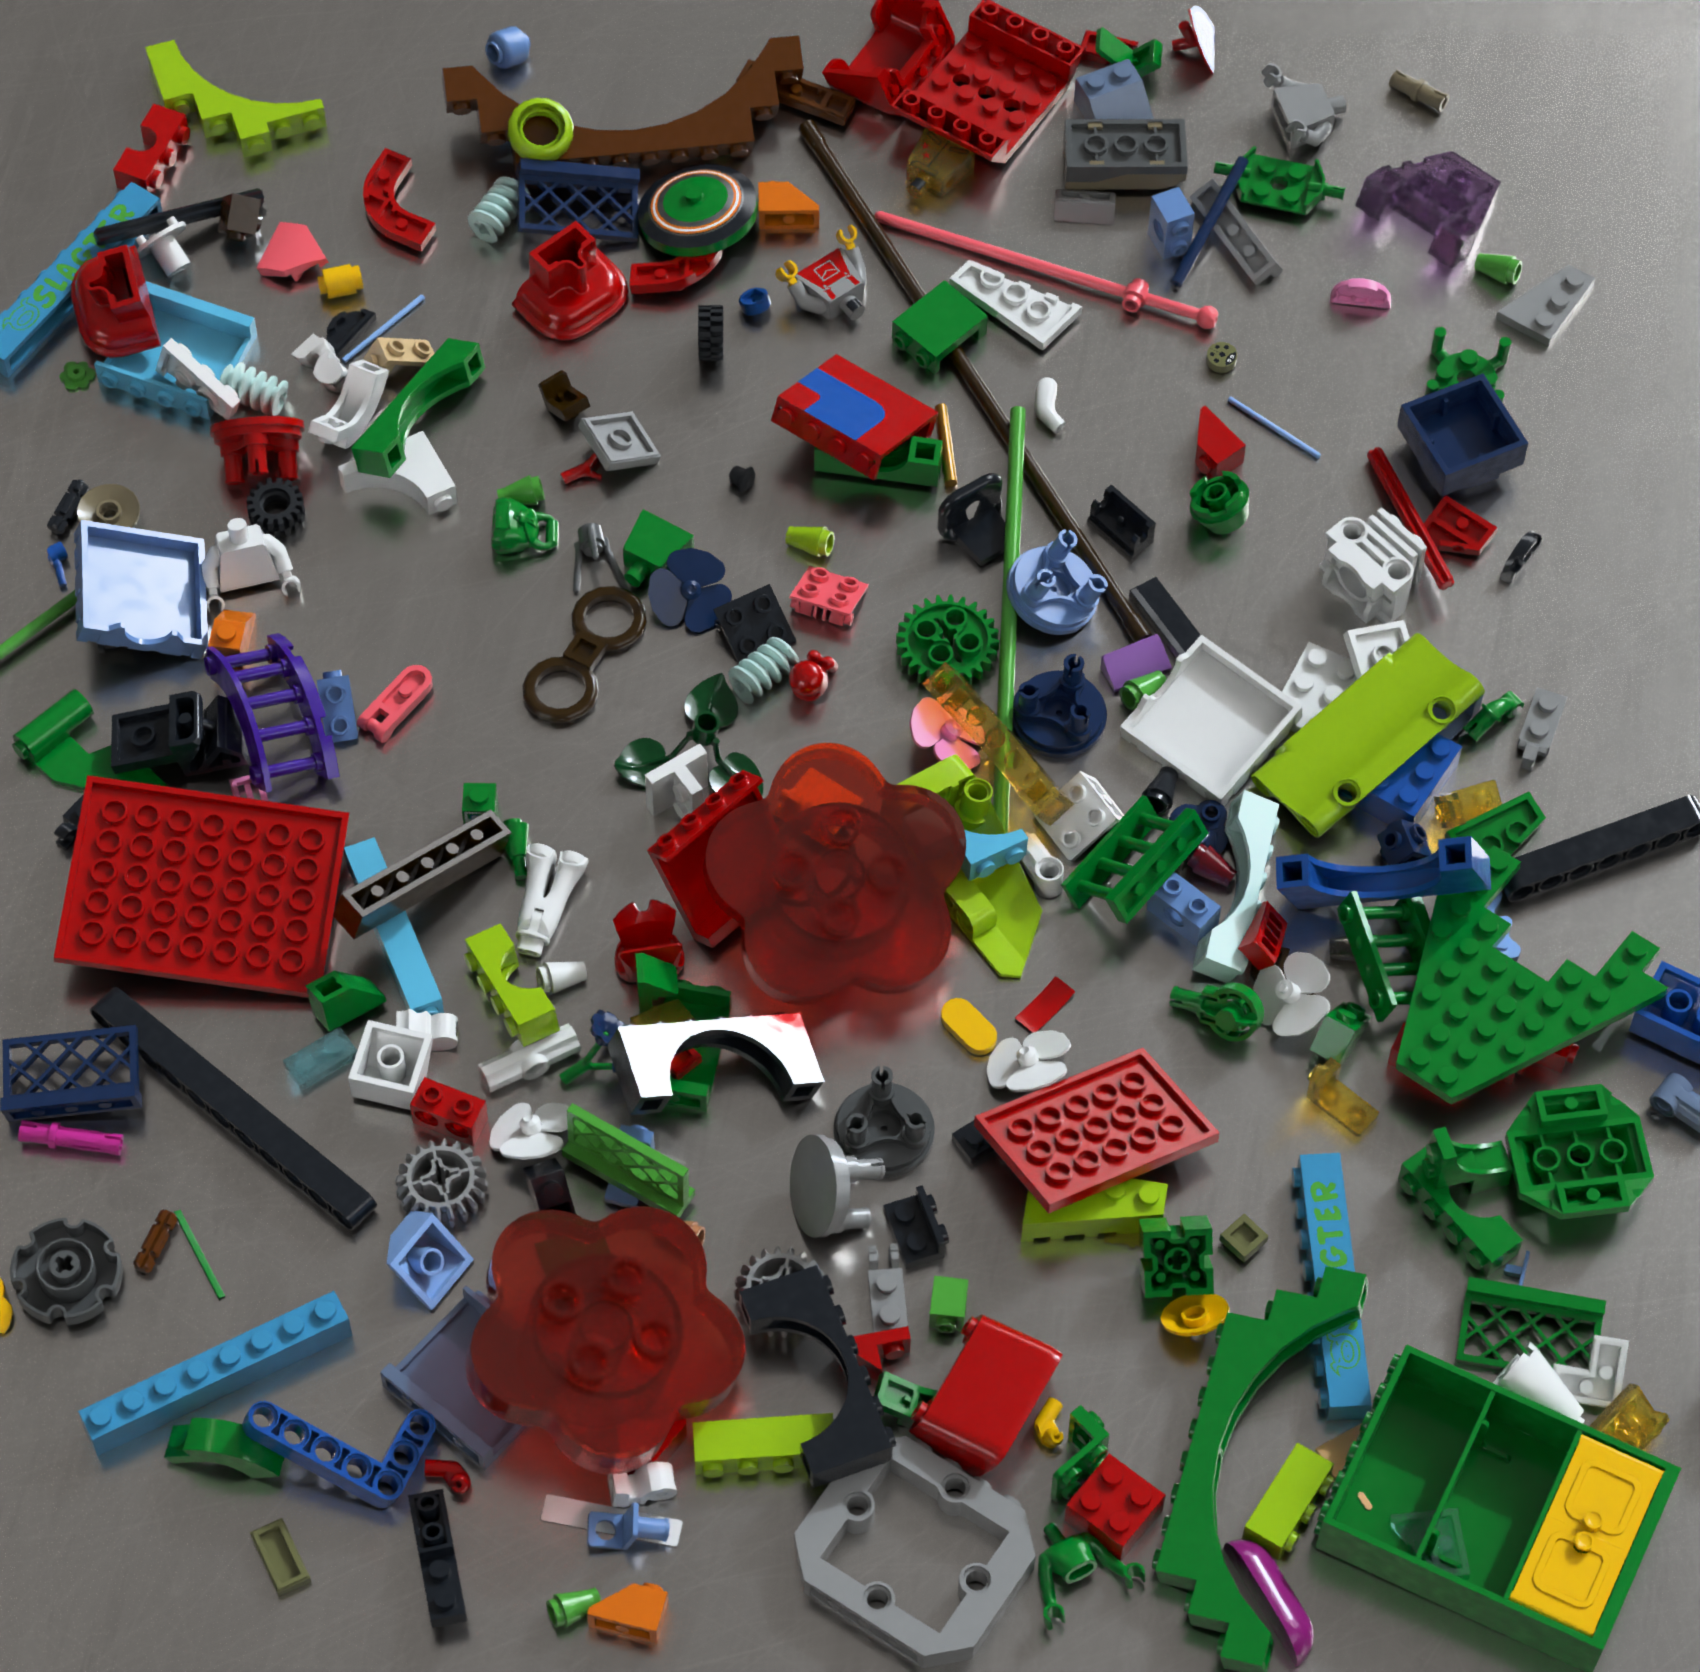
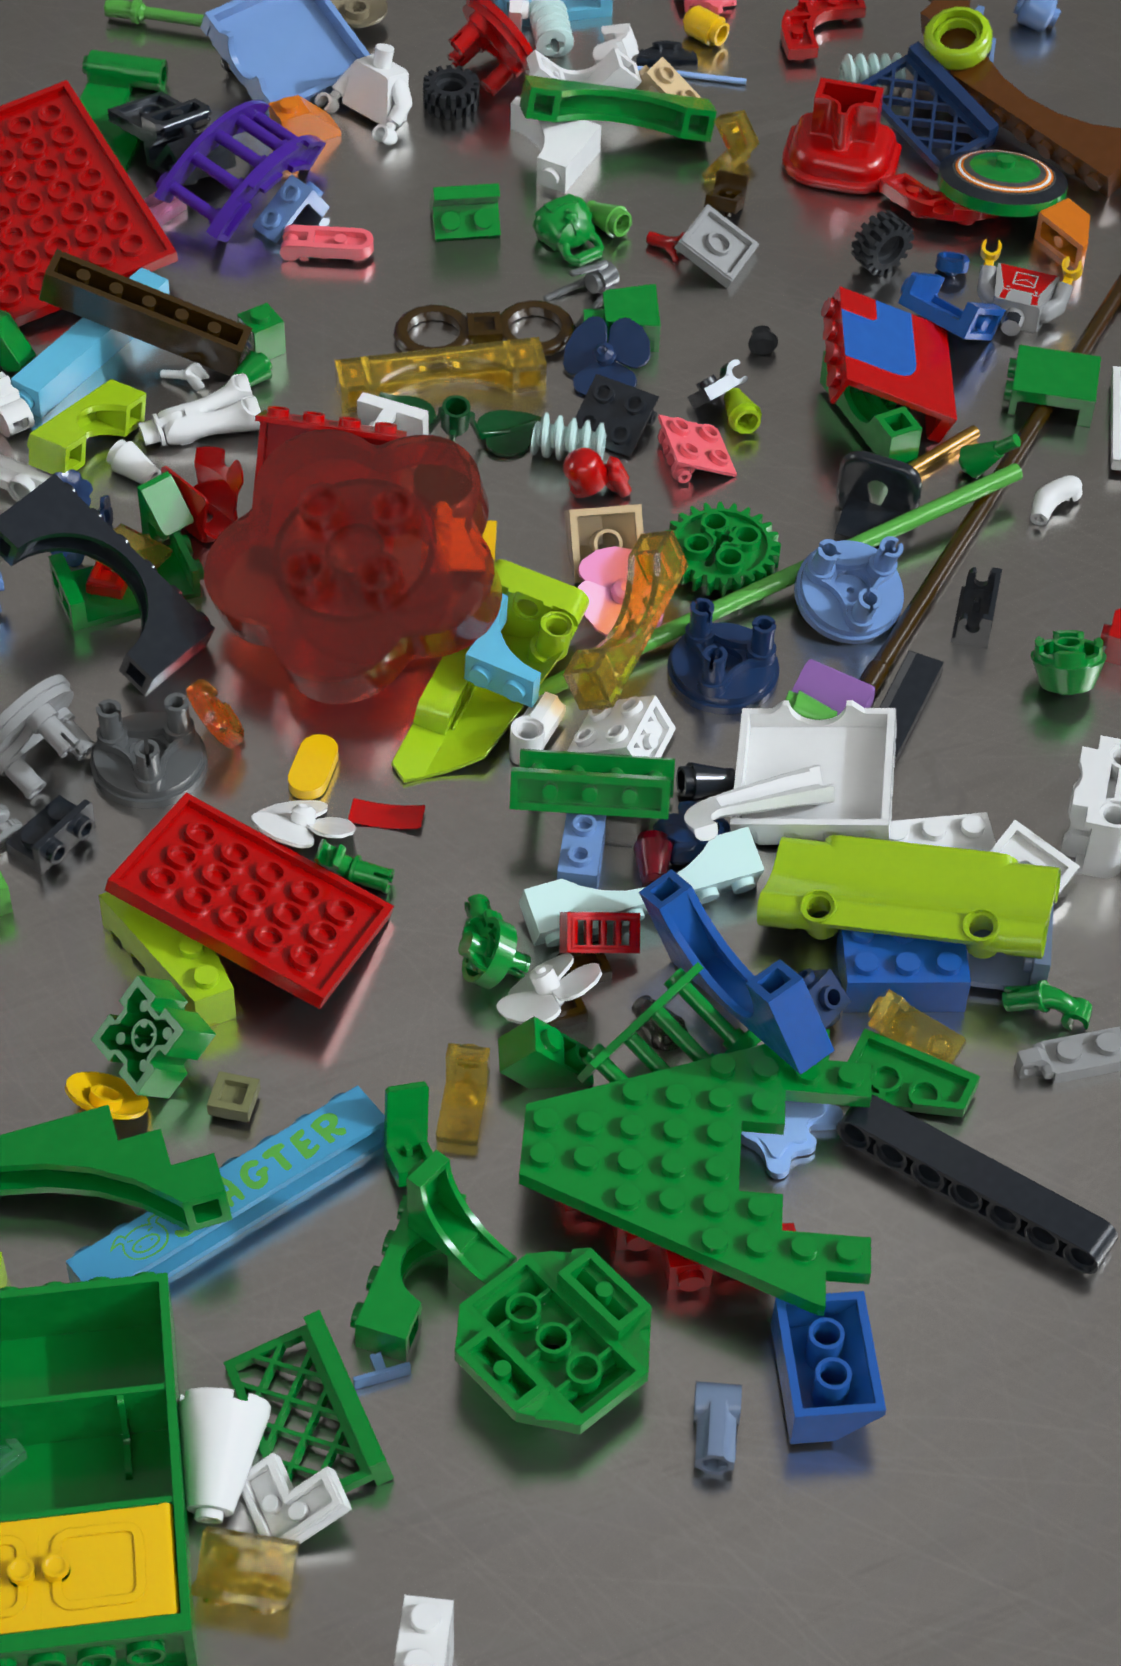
camera: 55 degrees right, 10 degrees down
none -> white hand [160,363,210,391]
none -> clear orange tile [186,679,244,749]
none -> green piece [314,839,395,894]
none -> clear yellow arch [335,337,547,414]
none -> green bracket [384,1081,433,1187]
none -> green bracket [429,183,501,242]
none -> tan slope [564,504,647,583]
none -> white animal [684,764,835,841]
none -> plate [687,359,749,409]
none -> clear yellow bracket [702,110,760,181]
none -> blue panel [898,272,1006,341]
none -> green cone [959,434,1021,478]

